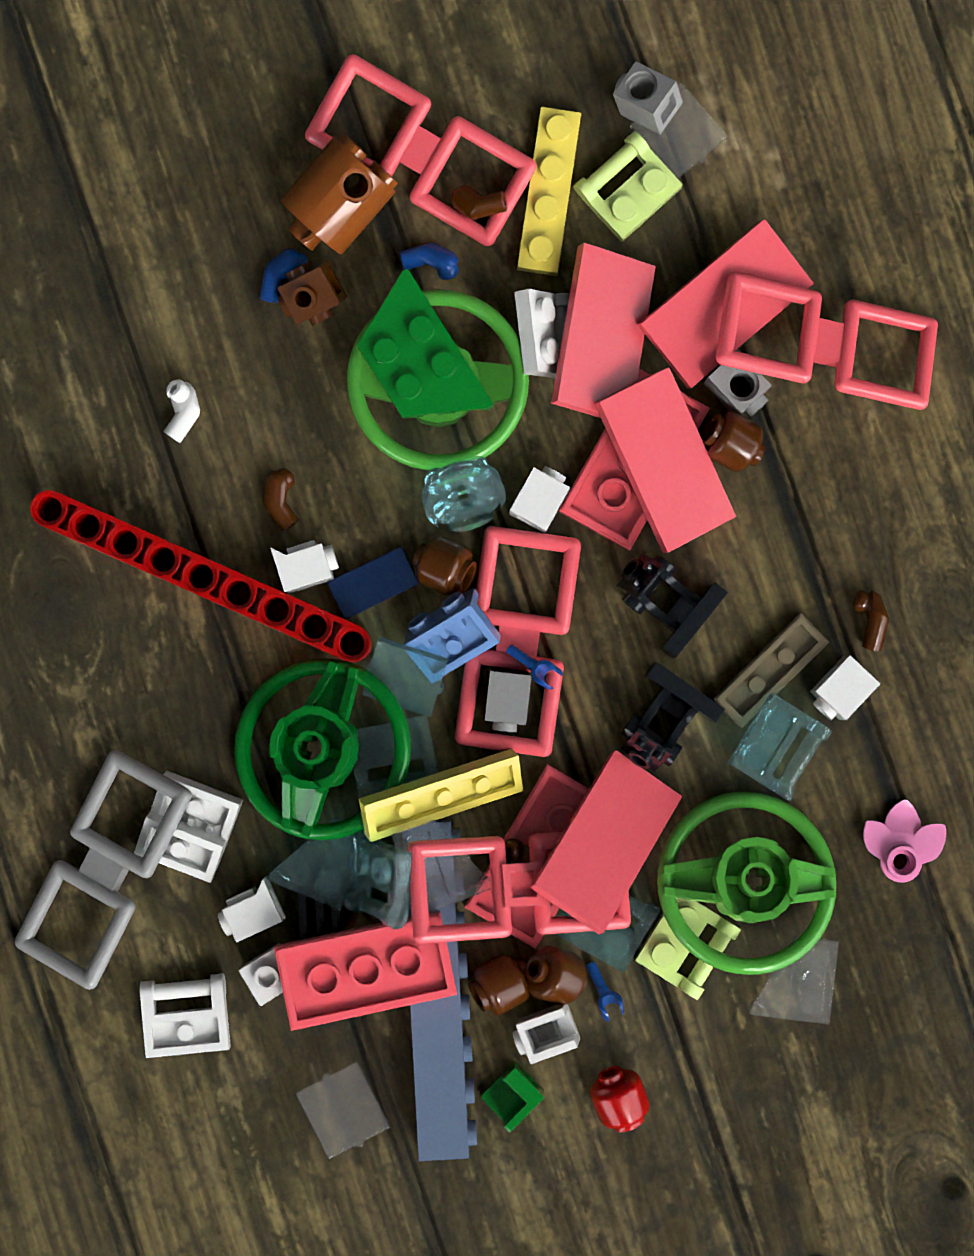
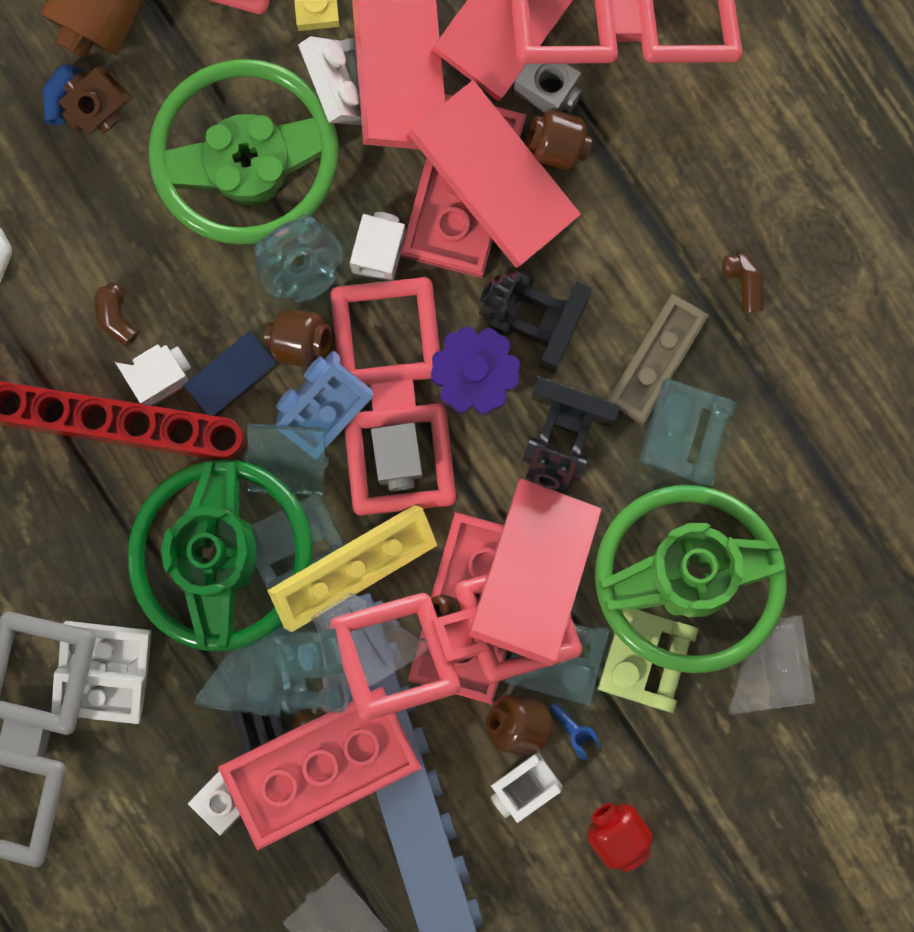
camera: 15 degrees left, 5 degrees down
white plate [140,973,231,1058] -> none
white window [217,876,286,943] -> none
green wing [357,268,494,419] -> none
blue arm [399,243,459,280] -> none
reddish brown head [468,953,530,1016] -> none
green panel [481,1061,545,1133] -> none
blue hand [506,644,563,690] -> none
white brick [810,655,880,720] -> none
bright pink plate [863,799,946,883] -> none
none -> dark purple plant [431,326,520,416]

